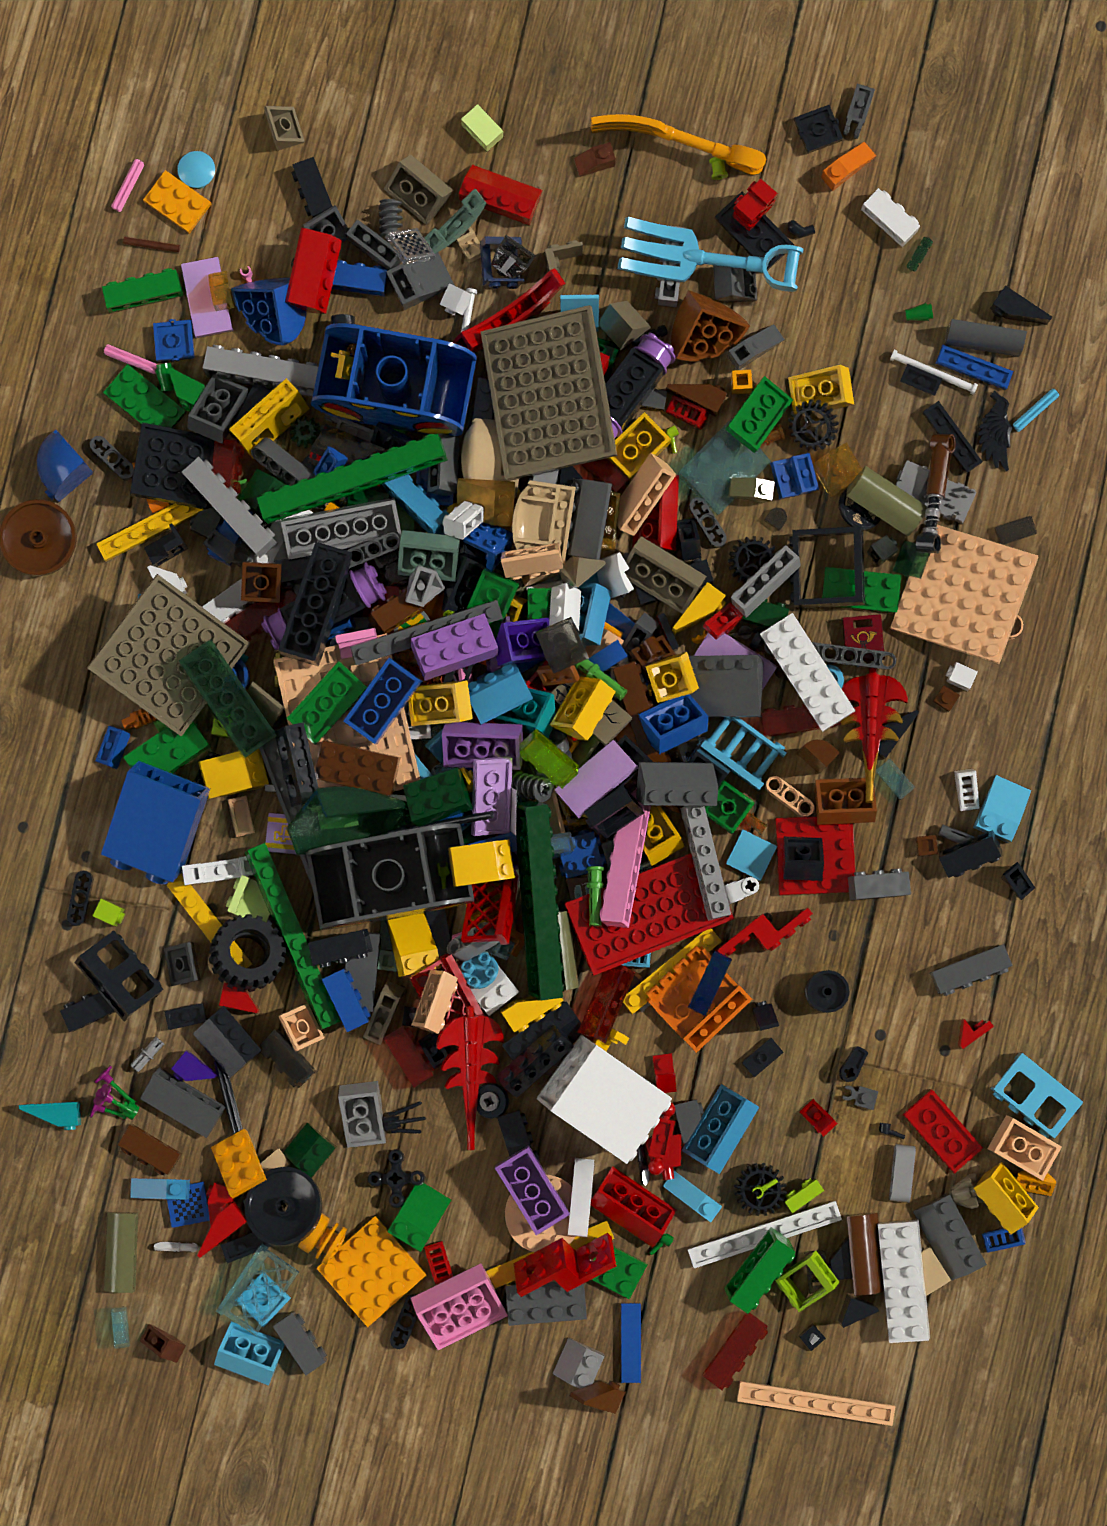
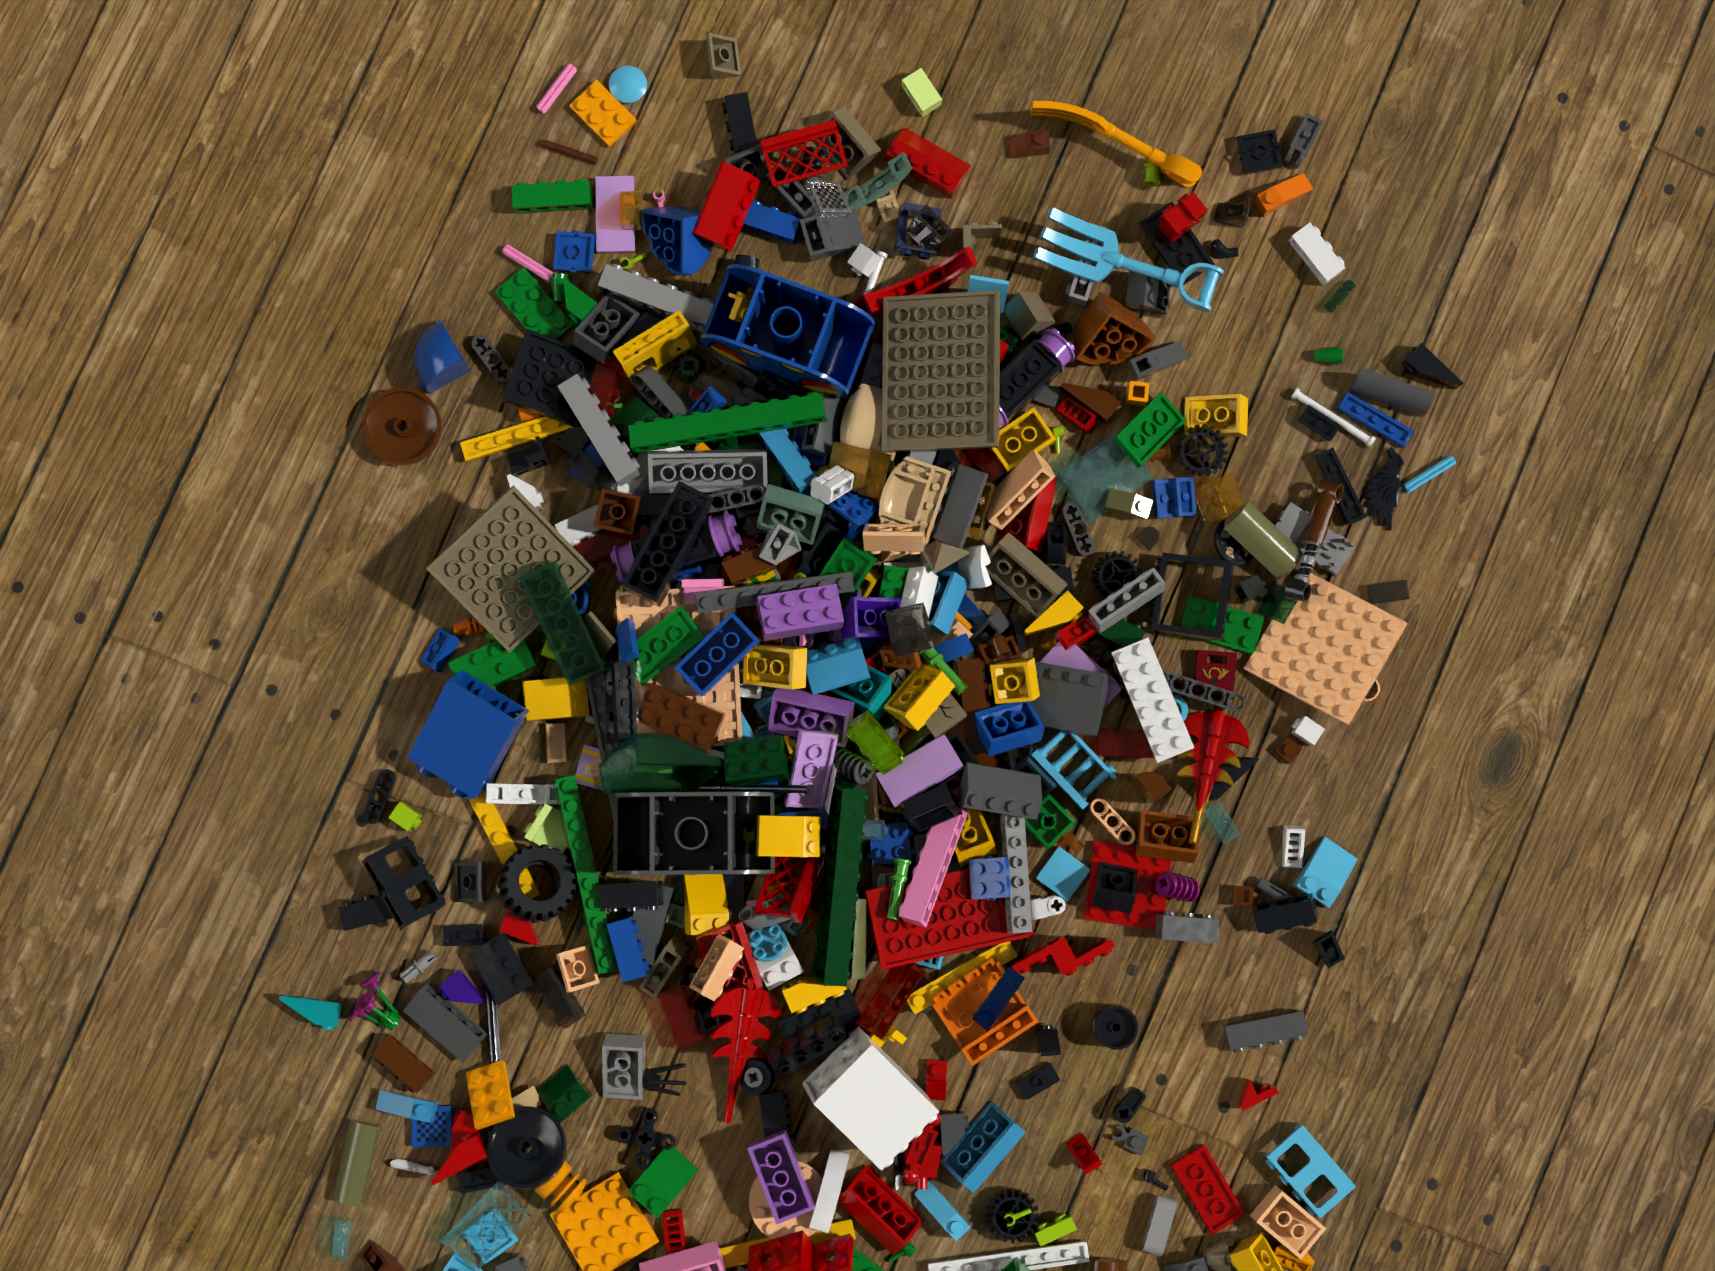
camera: 10 degrees right, 0 degrees up
none -> blue slope [615,618,639,662]
none -> lime hand [619,253,647,270]
none -> red fence [760,120,848,188]
none -> blue plate [969,856,1011,901]
none -> magenta piece [1155,871,1199,902]
none -> clear smoke slope [1214,191,1251,228]

